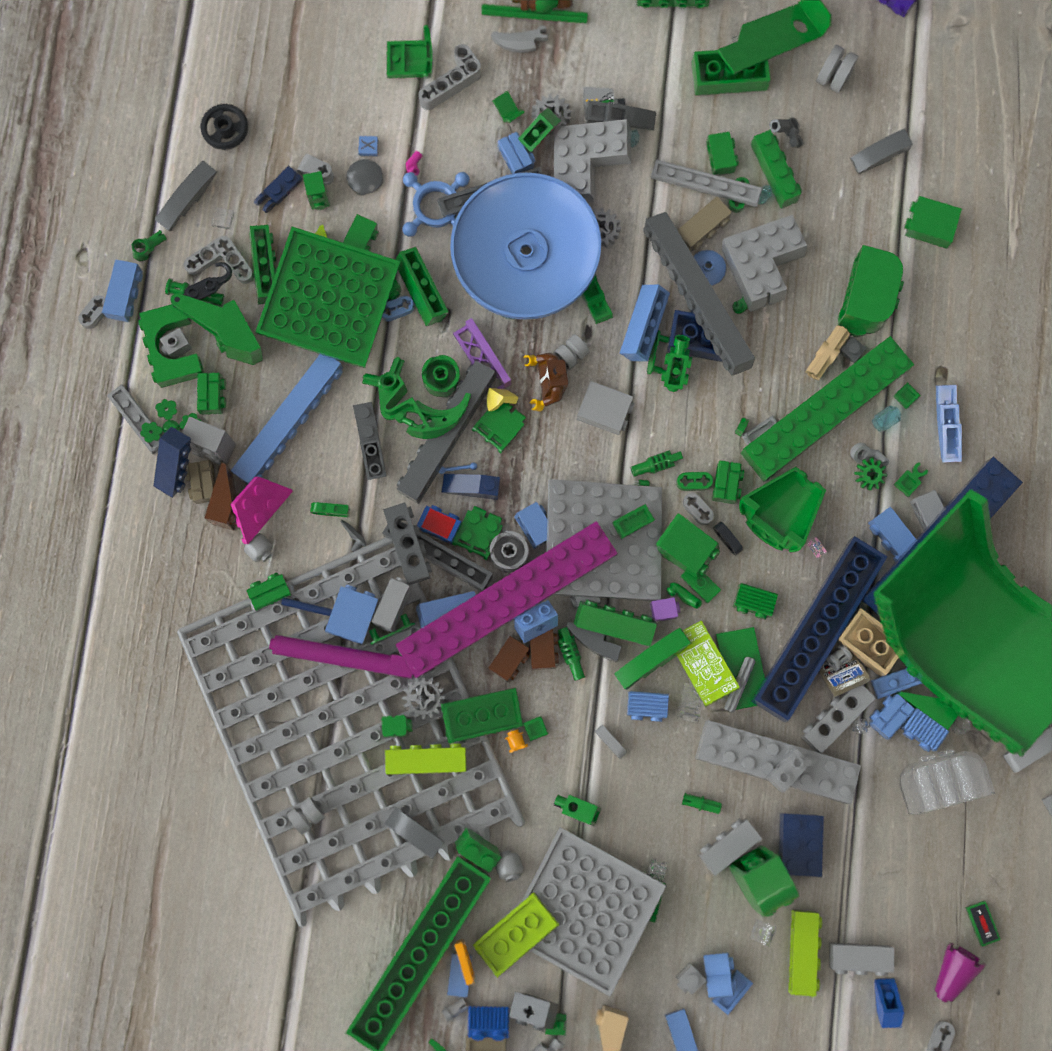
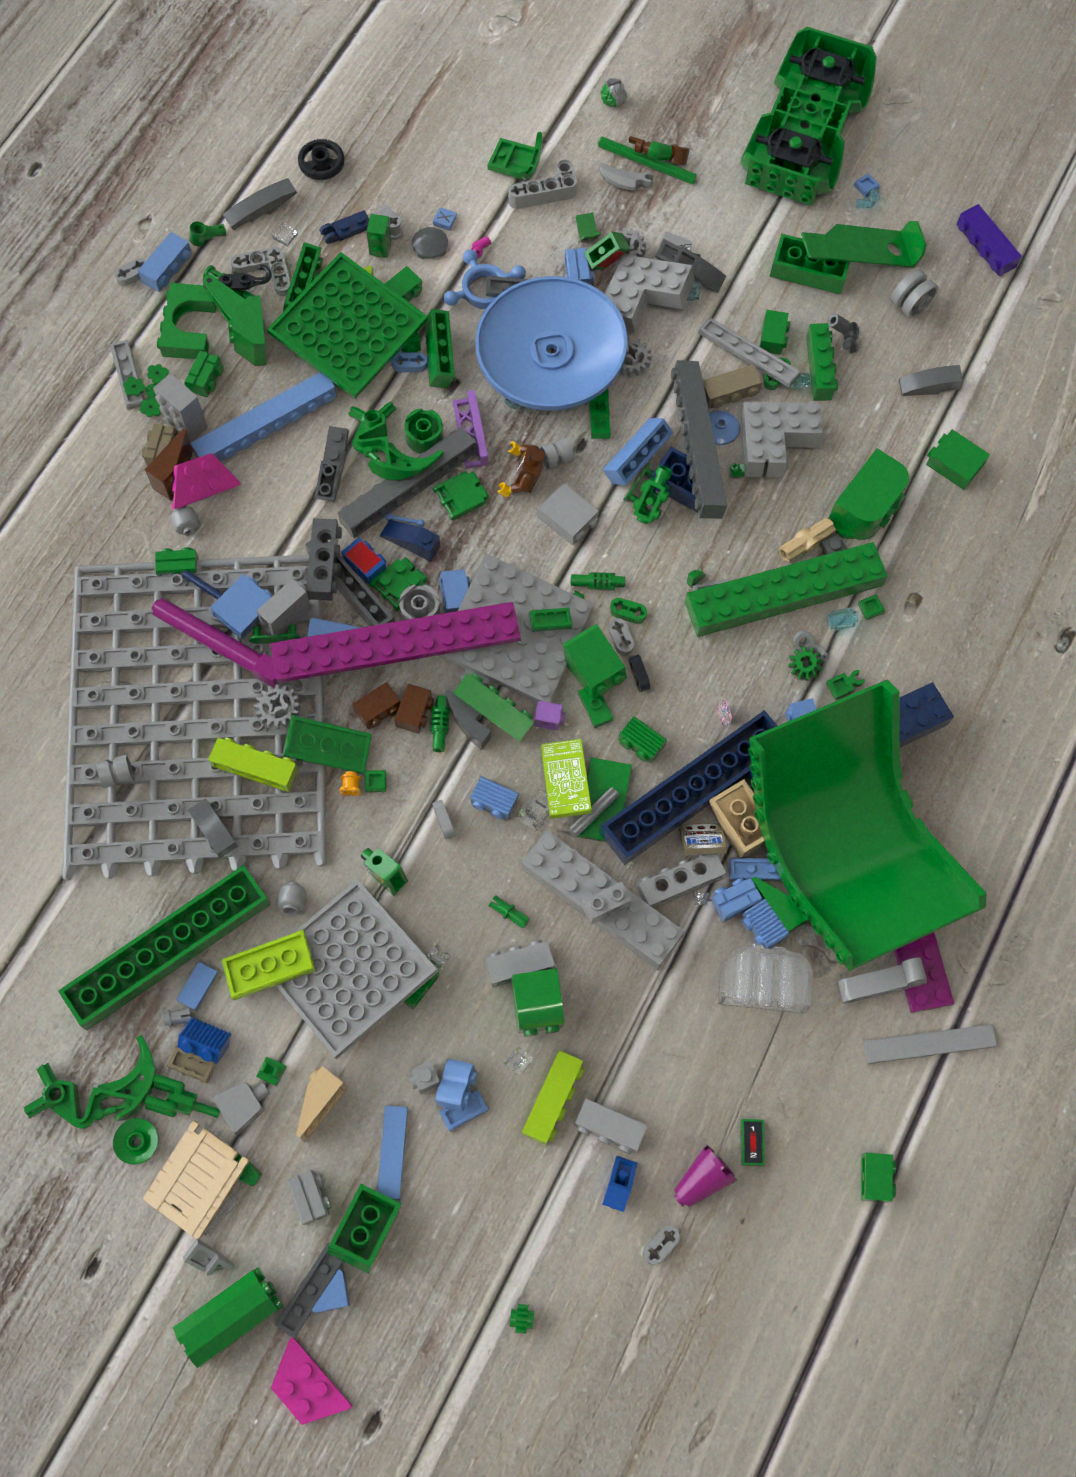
camera: 20 degrees right, 10 degrees down
dark blue brick [153,427,191,498] -> none
light grey brick [160,328,193,359] -> none
green piece [310,502,350,518] -> none
dark grey bar [340,520,366,551] -> none
green brick [381,715,413,738] -> none
green brick [455,827,502,873] -> none
light orange tile [455,939,475,985] -> none
light yellow tile [487,388,518,411] -> none
brick [509,992,559,1032] -> none
medium blue brick [514,600,558,643] -> none
green slope [614,628,692,690] -> none
green arm [666,582,702,609] -> none
green brick [712,460,744,504] -> none
green cone [739,467,826,552] -> none
dark blue brick [779,813,824,877] -> none
light grey bush [826,645,852,670] -> none
medium blue slope [936,385,962,462] -> none

